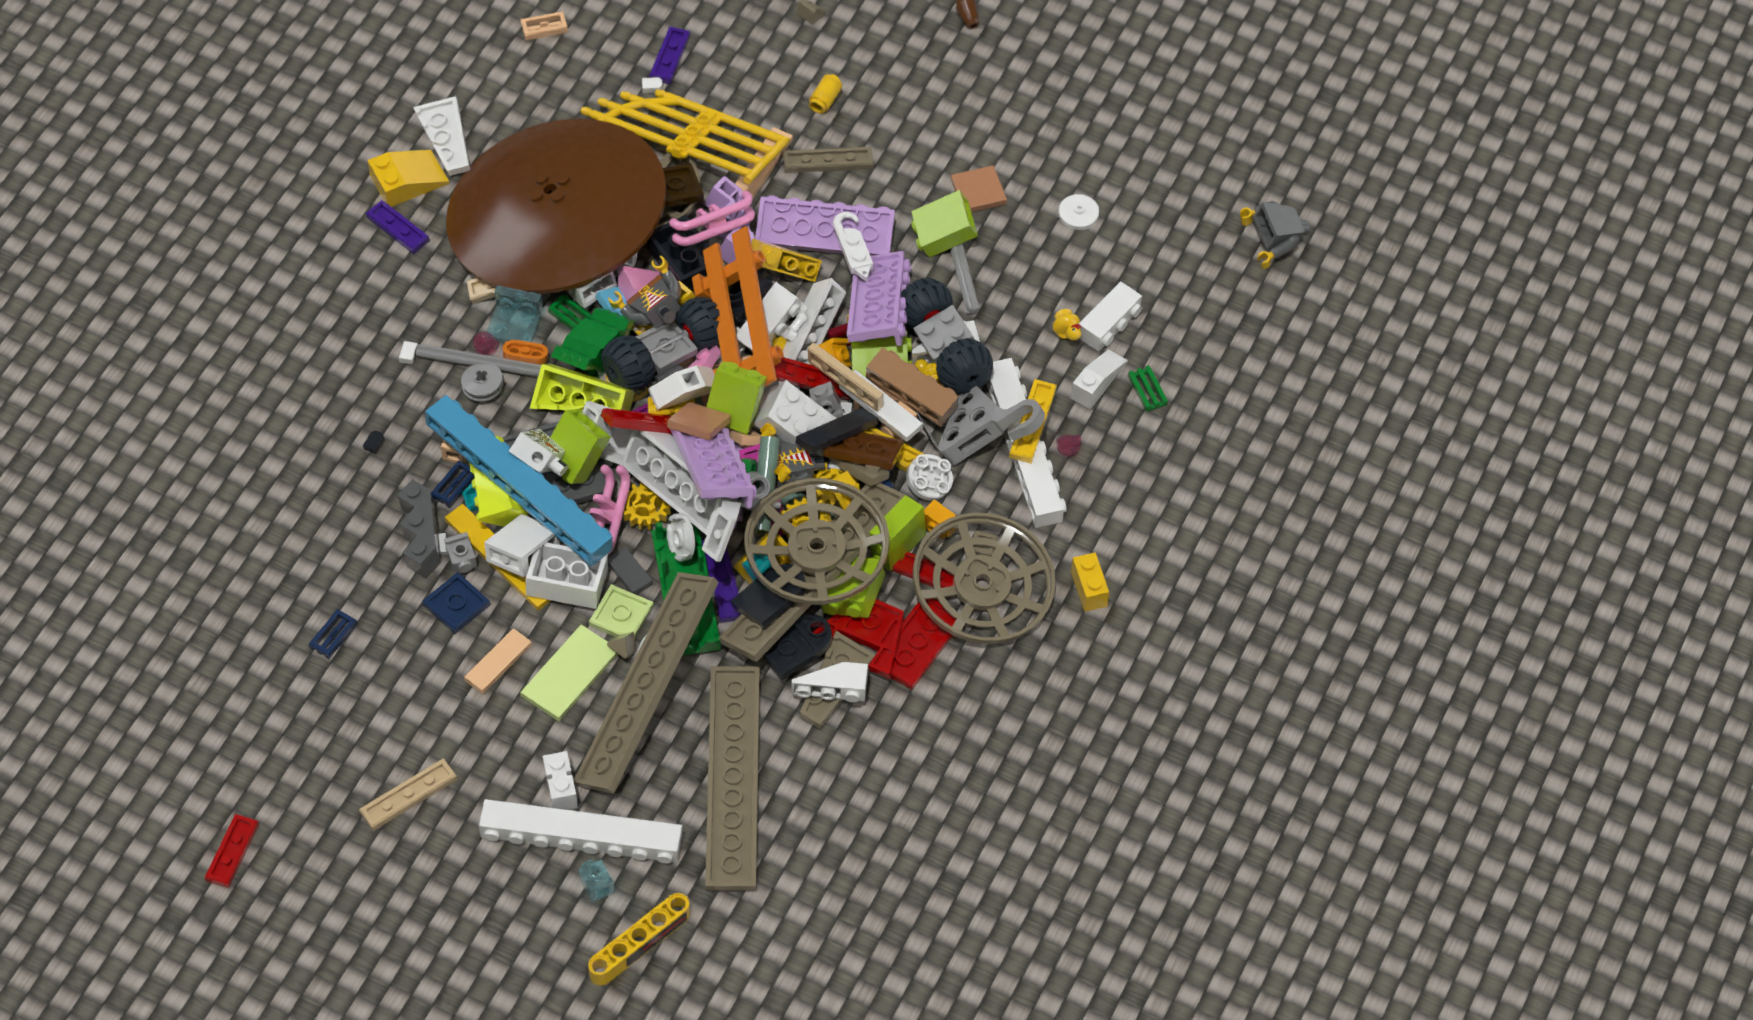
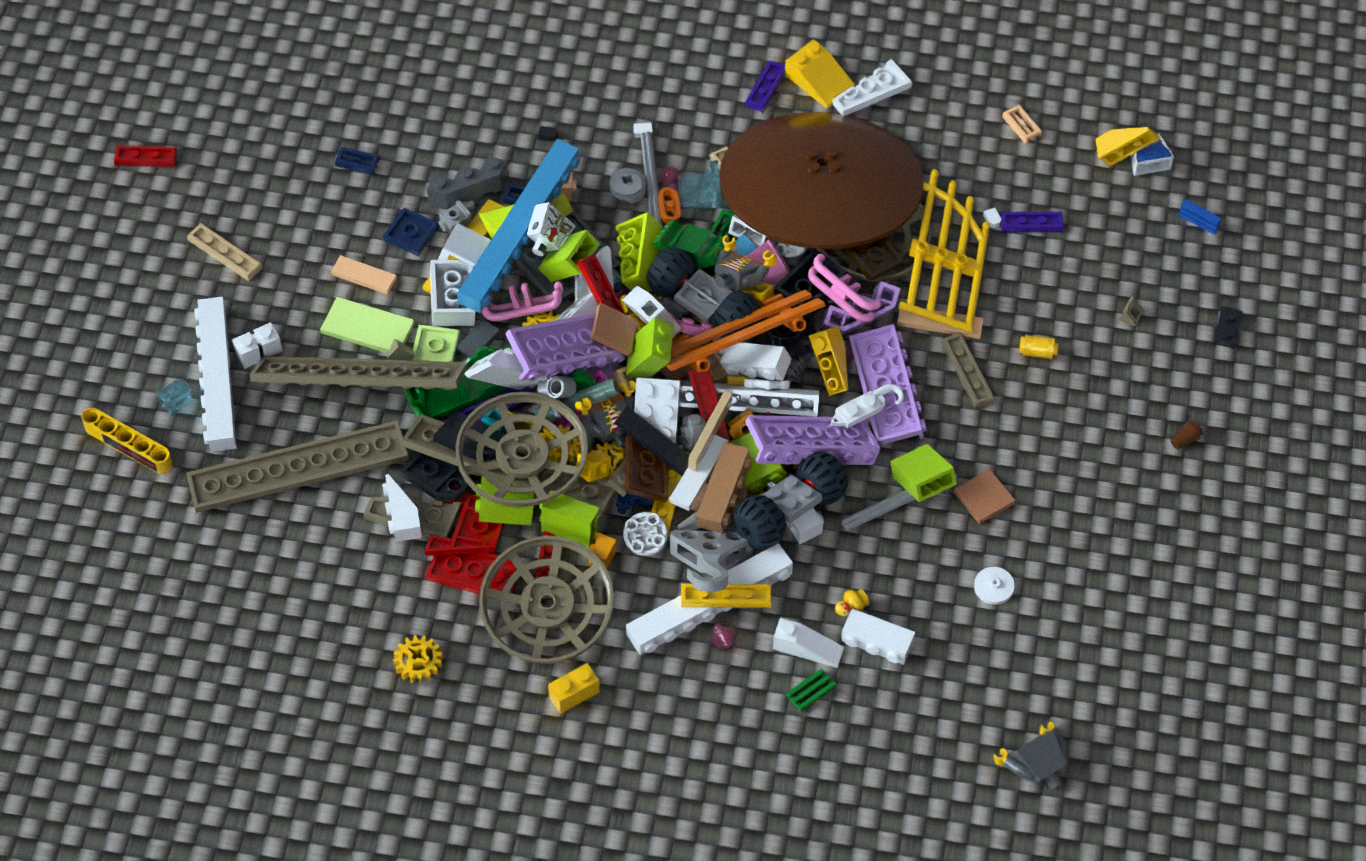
camera: 75 degrees right, 0 degrees up
none -> yellow gear [393,635,443,683]

